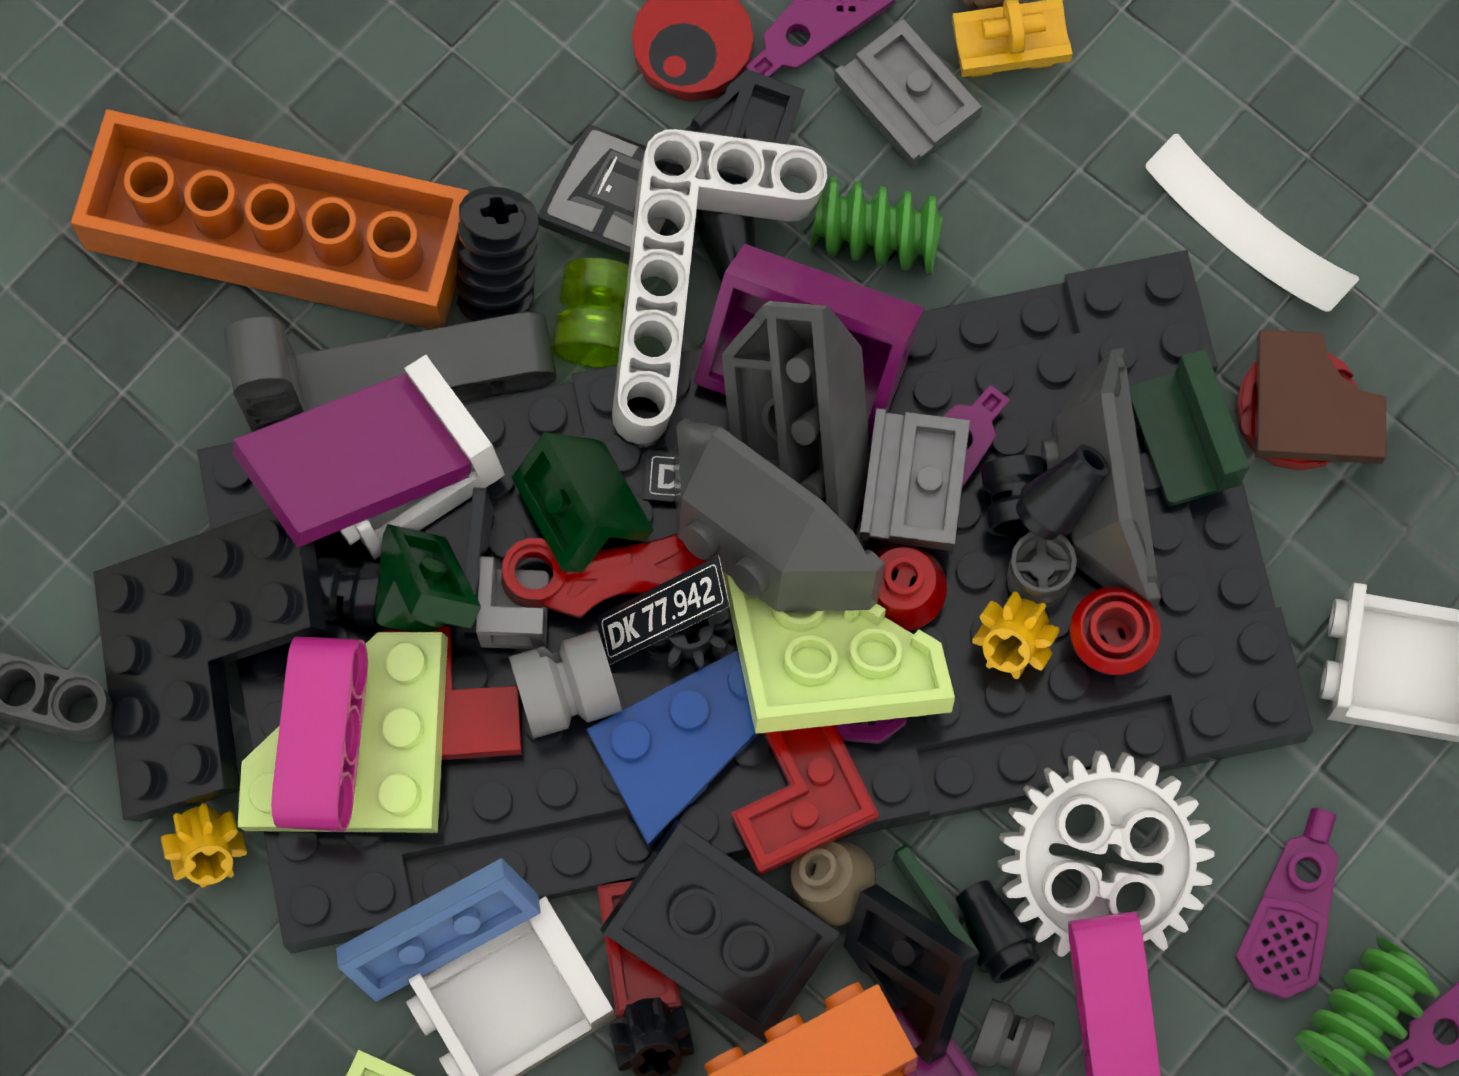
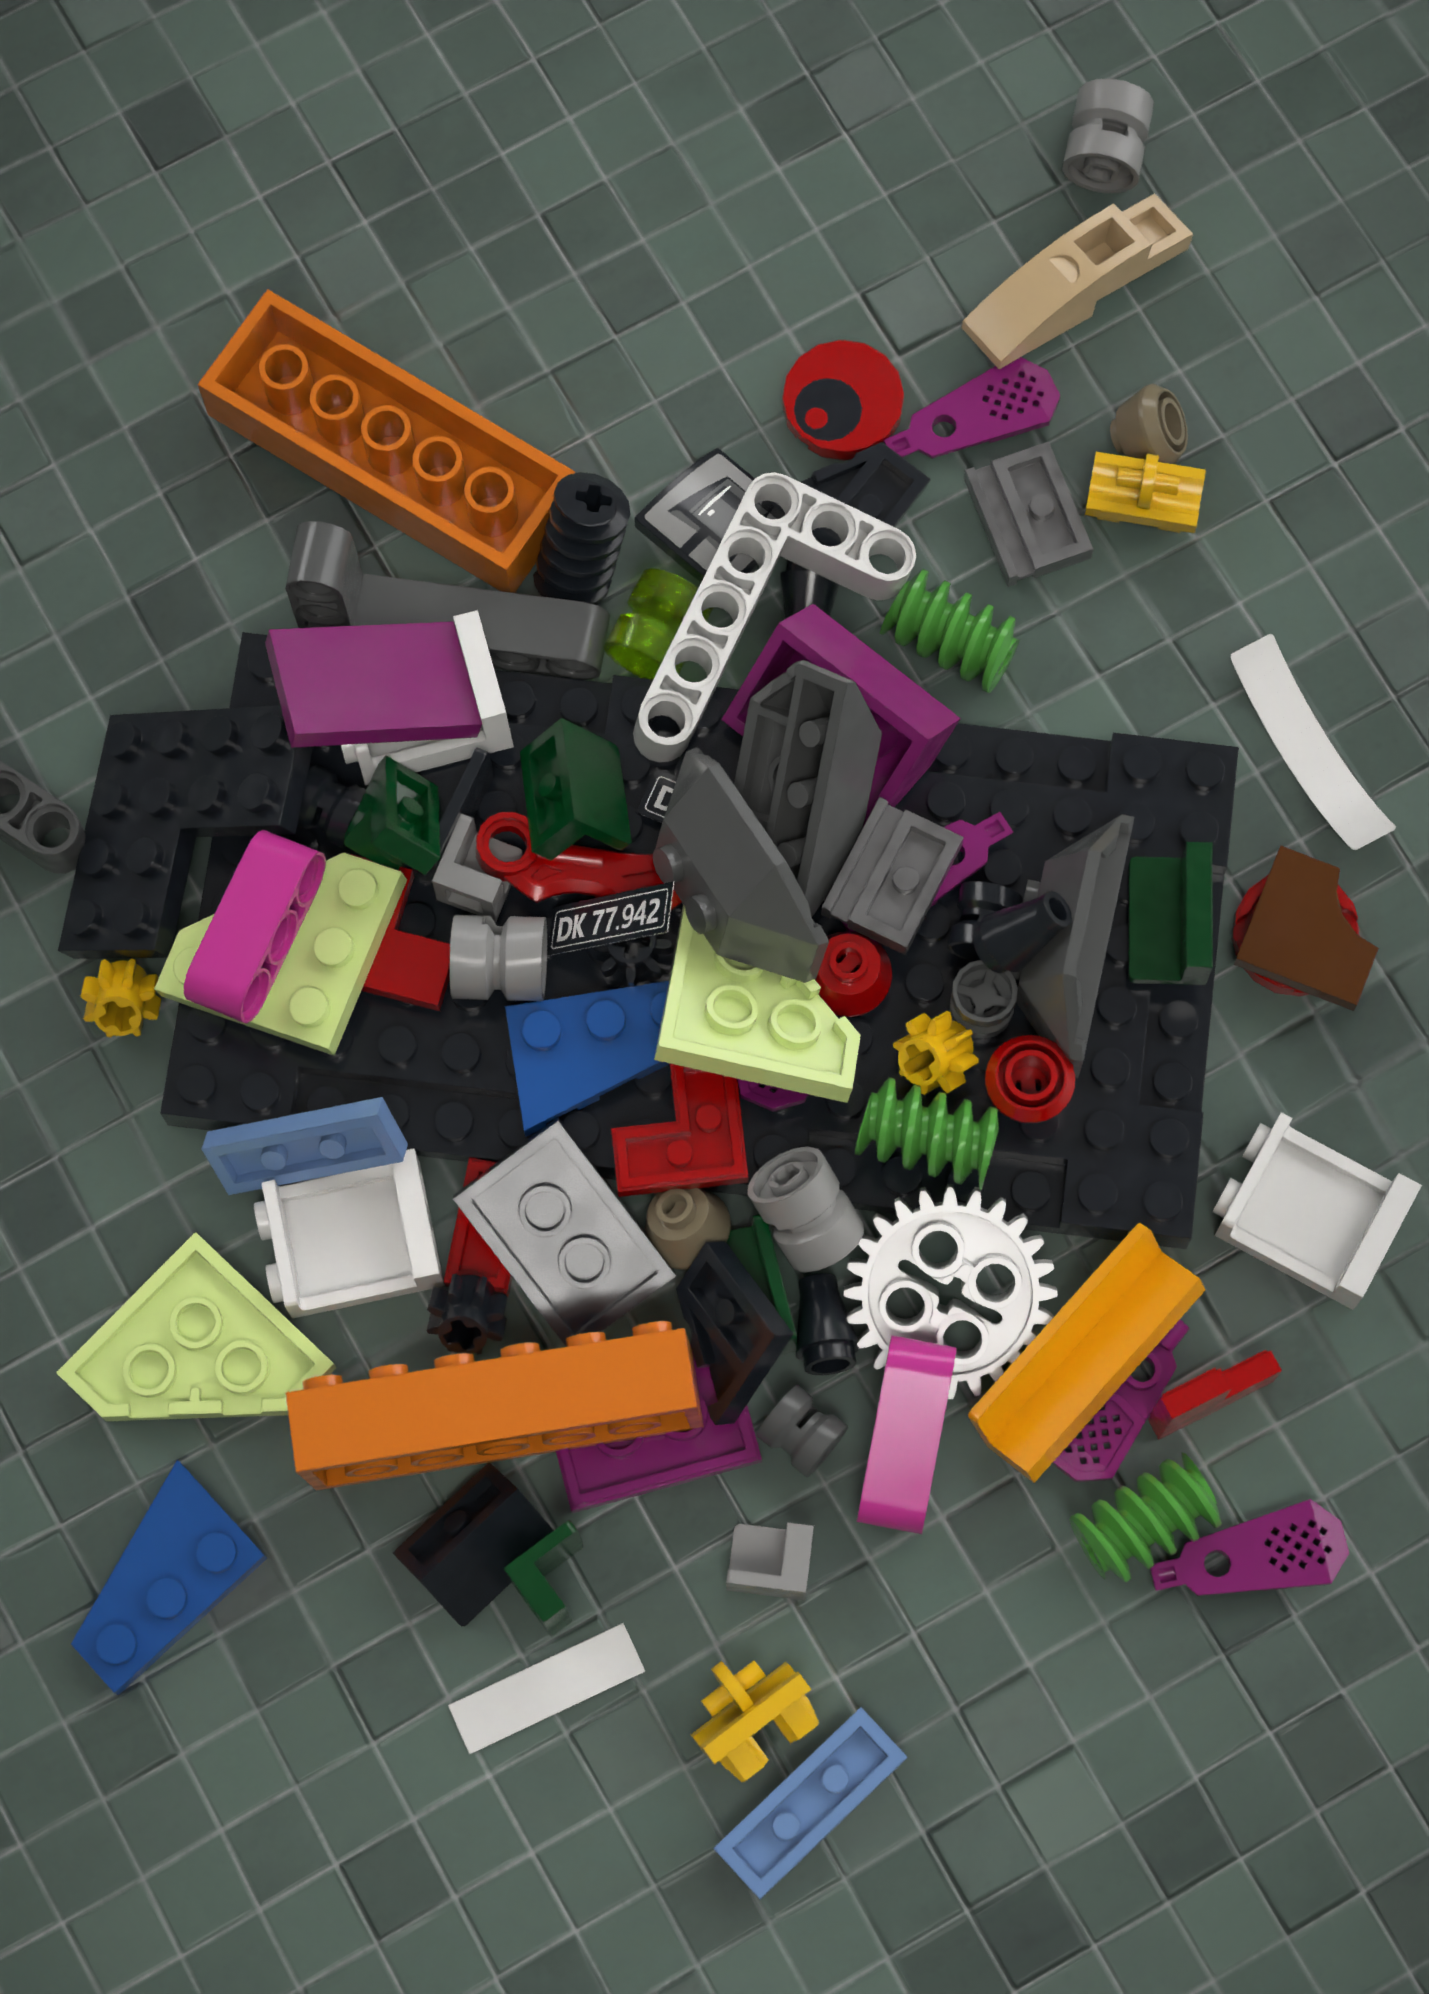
camera: 20 degrees right, 0 degrees up
none -> light grey wheel [748,1146,864,1272]
none -> bright green piece [855,1077,999,1190]
none -> light orange panel [968,1223,1206,1483]
none -> red tile [1148,1350,1282,1440]

